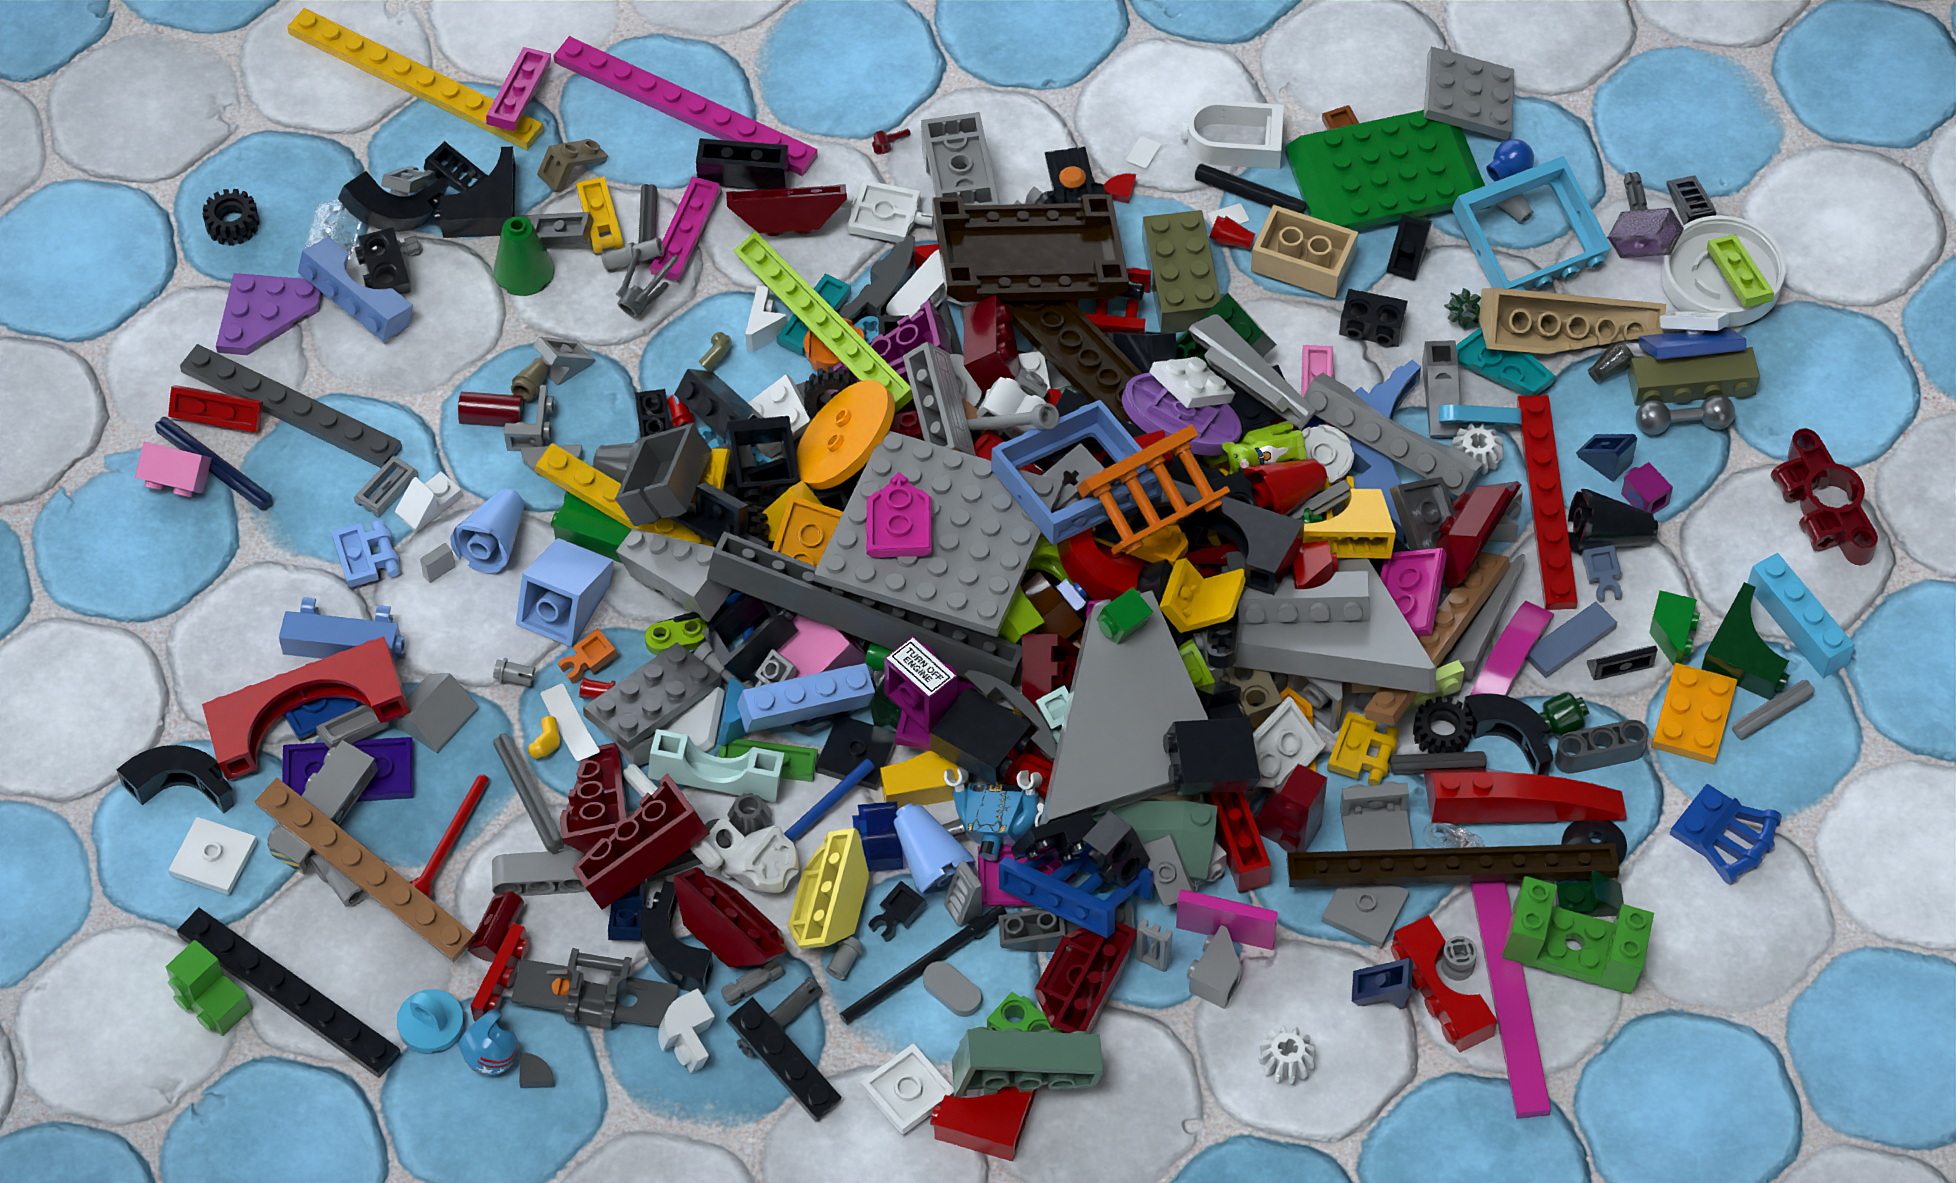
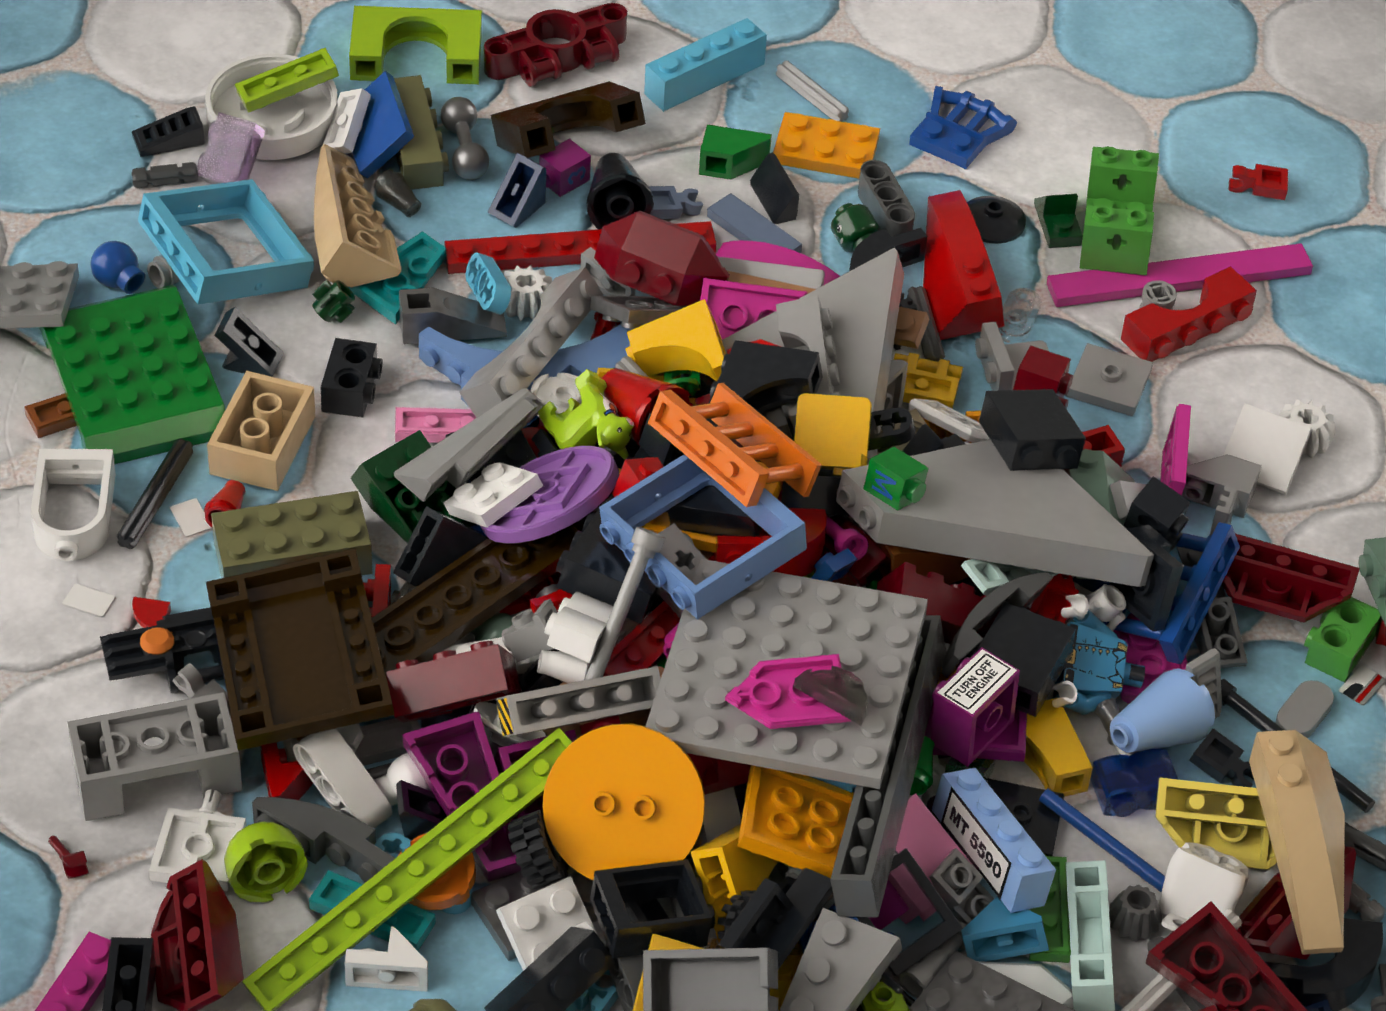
camera: 100 degrees left, 10 degrees down
dark brown plate [1286,843,1620,887] -> none
dark blue slope [1351,958,1413,1009] -> none
dark green arch [1701,582,1790,700] -> none
none -> lime cylinder [224,822,308,902]
none -> lime arch [349,6,482,85]
none -> dark brown arch [491,81,646,158]
none -> clear smoke tile [794,666,868,726]
none -> white tile [1224,403,1312,495]
none -> red plate [1228,164,1288,200]
none -> tan wedge [1249,730,1345,955]

